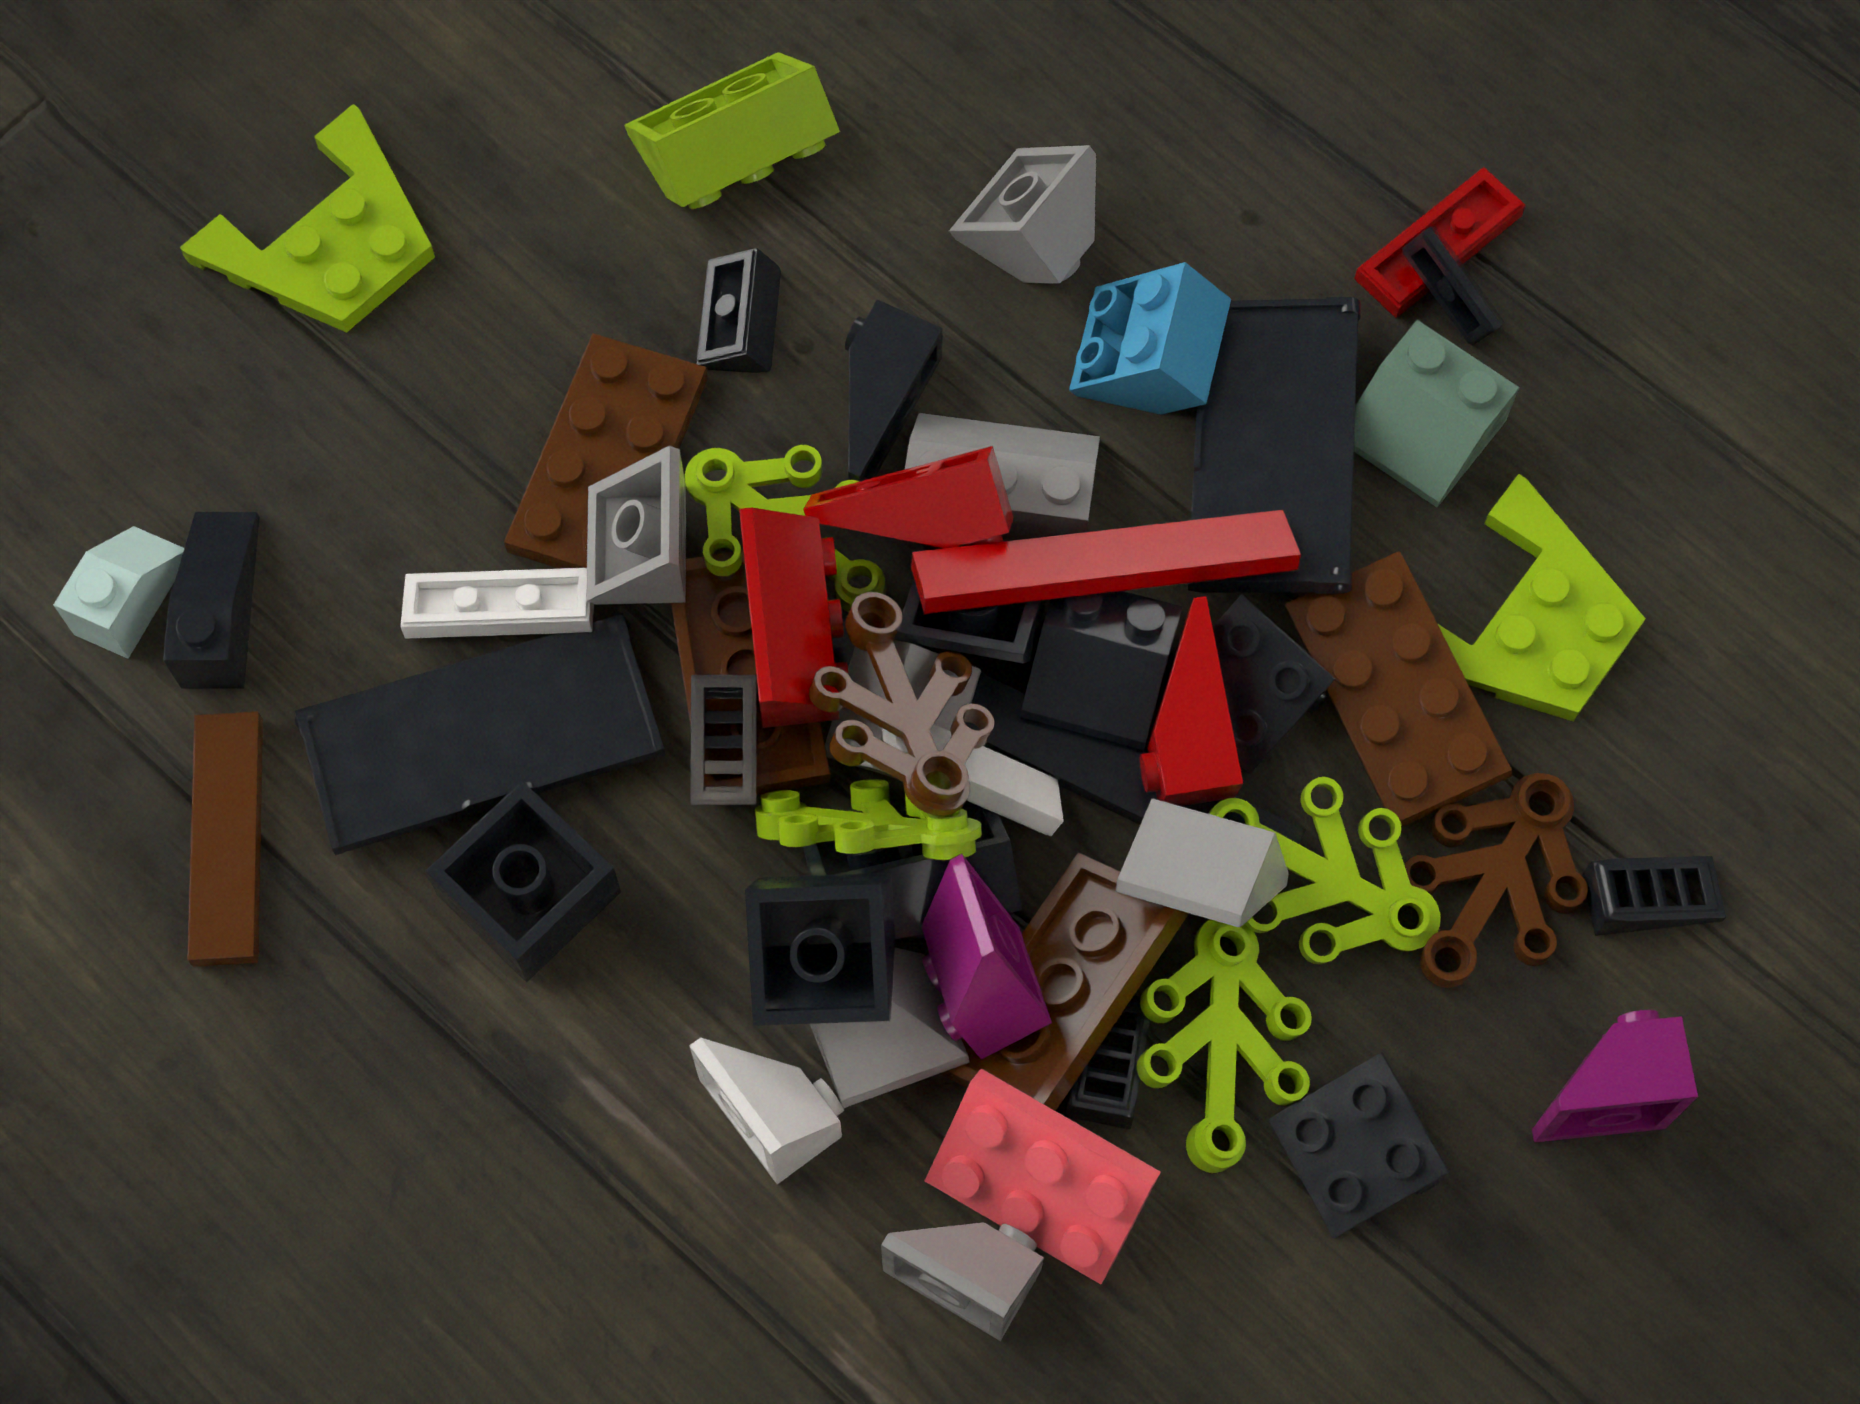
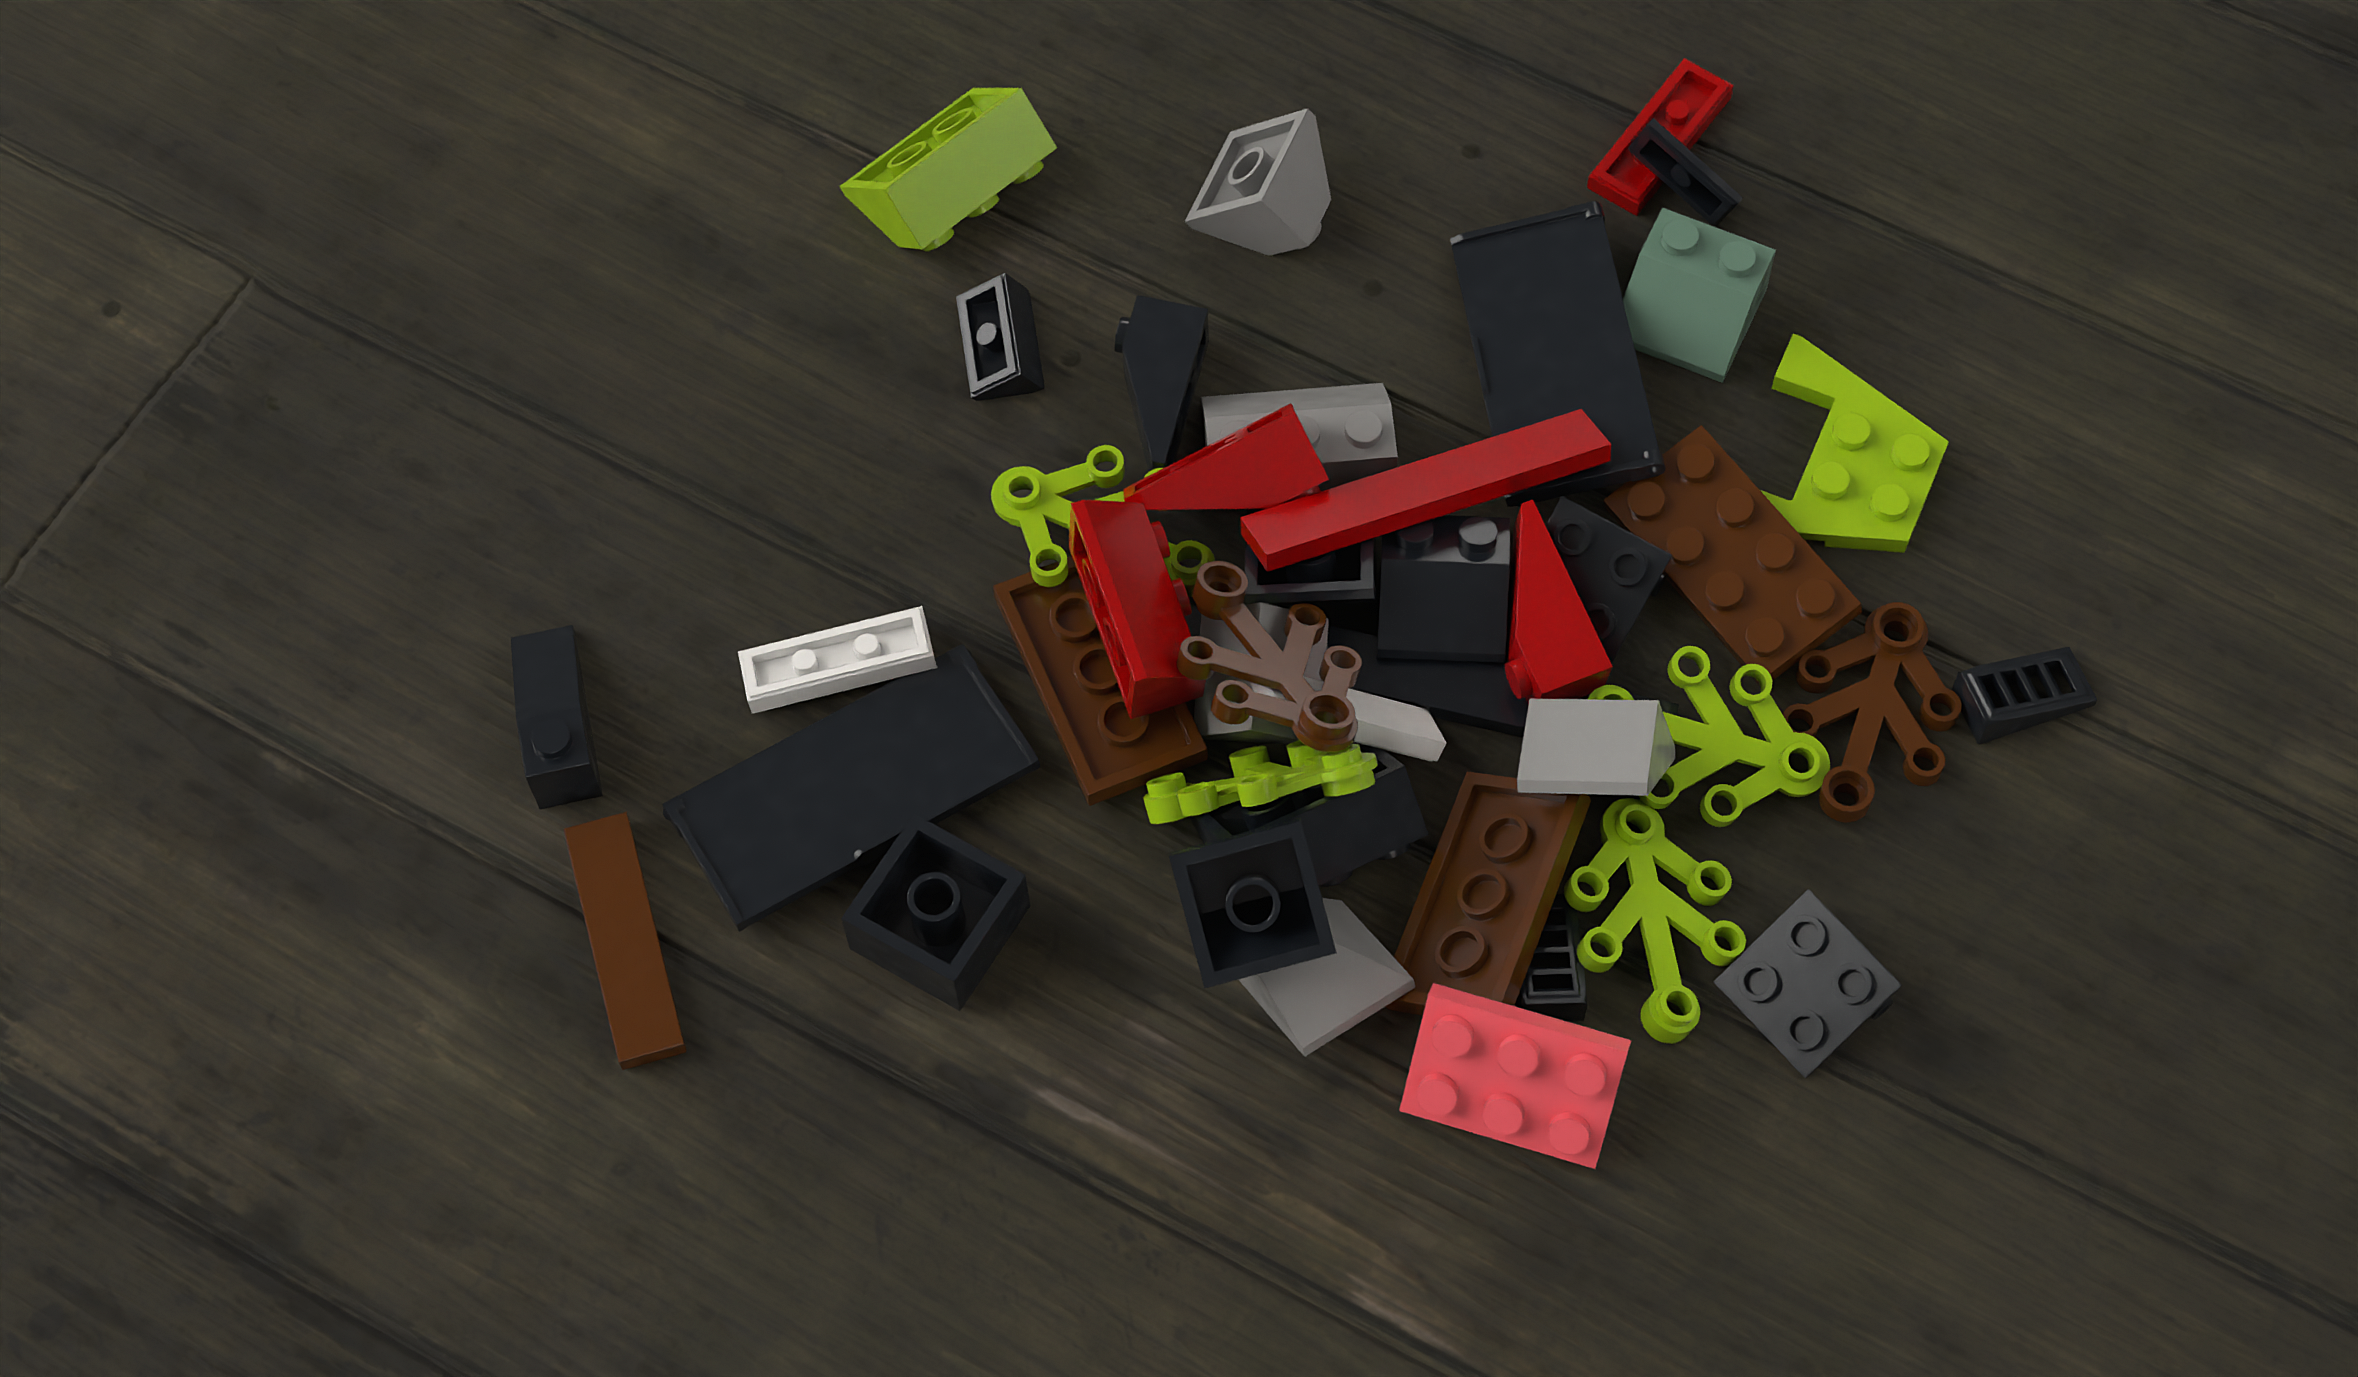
camera: 10 degrees left, 5 degrees down
light aqua slope [53,526,184,659] -> none
lime wing [180,104,435,333] -> none
reddish brown plate [504,333,708,569] -> none
light grey slope [586,446,686,605] -> none
white slope [689,1038,844,1184] -> none
black slope [691,675,757,805] -> none
light grey slope [881,1222,1044,1341] -> none
magenta slope [921,854,1052,1059] -> none
dark azure slope [1069,262,1231,415] -> none
magenta slope [1532,1010,1698,1142] -> none

